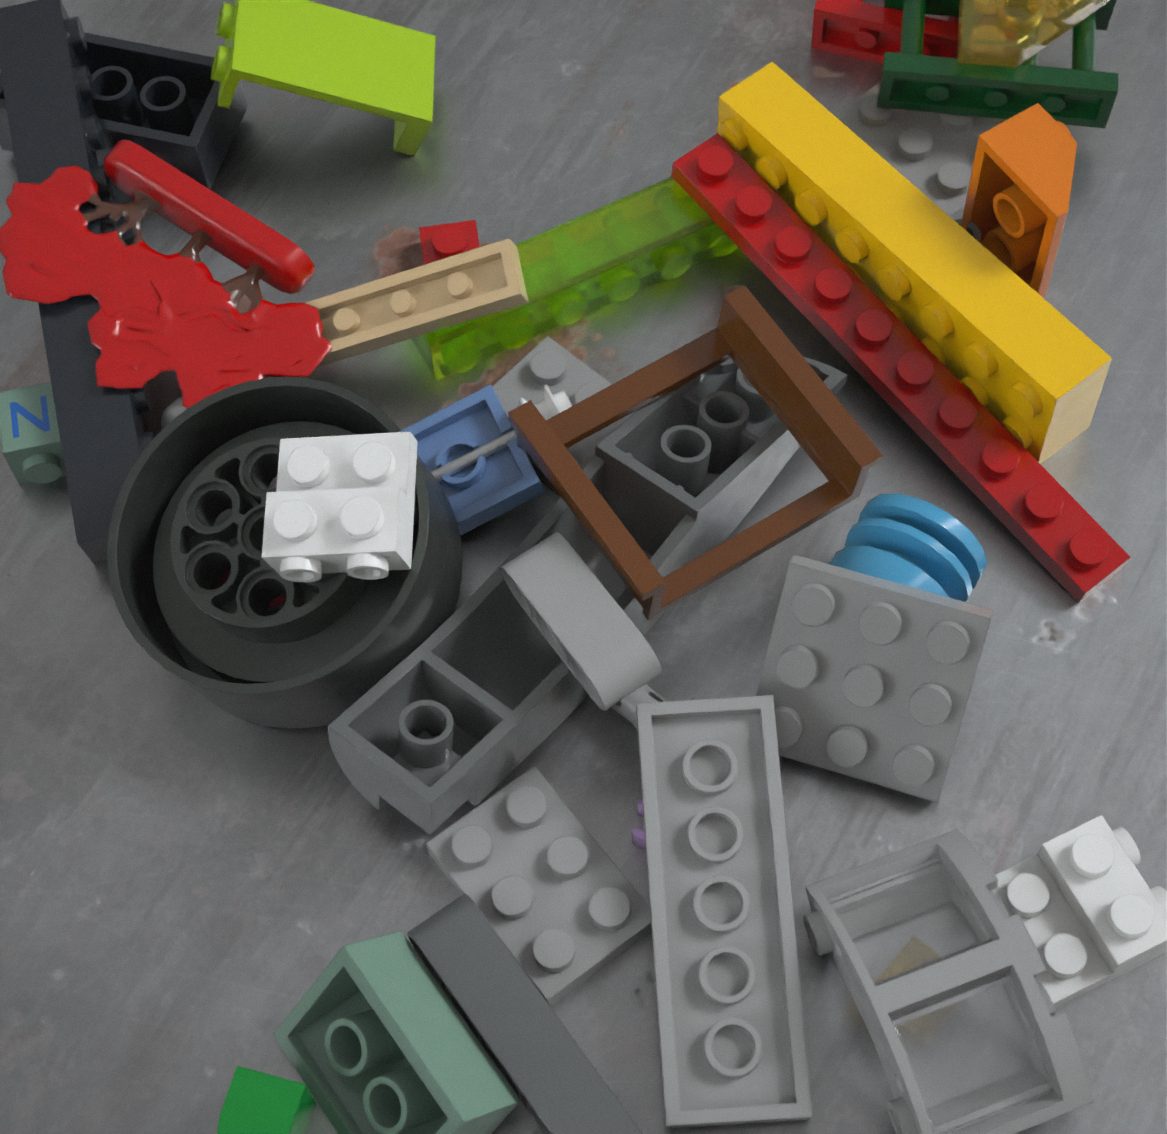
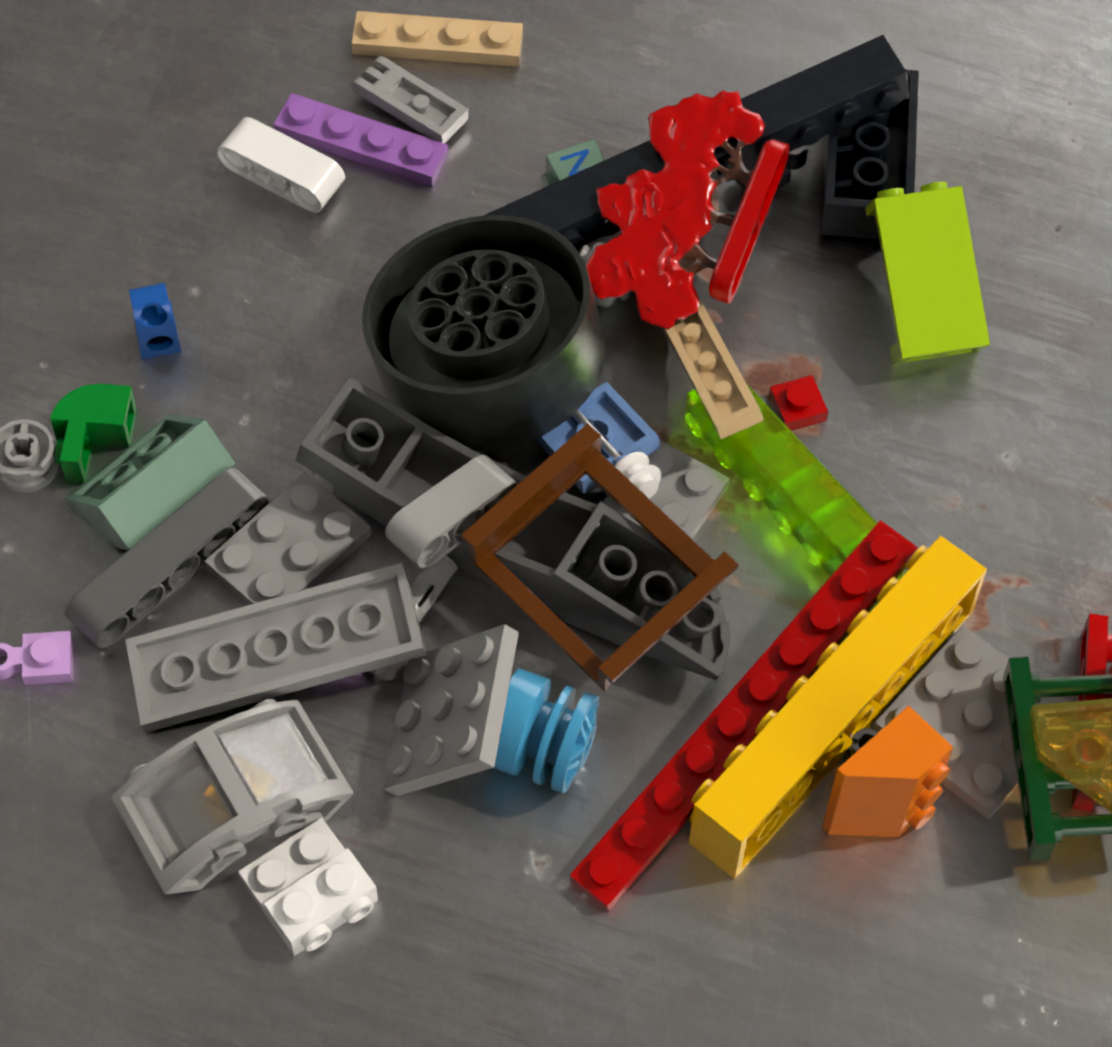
camera: 75 degrees right, 0 degrees up
white plate [262,432,418,582] -> none
none -> blue leg [129,283,182,360]

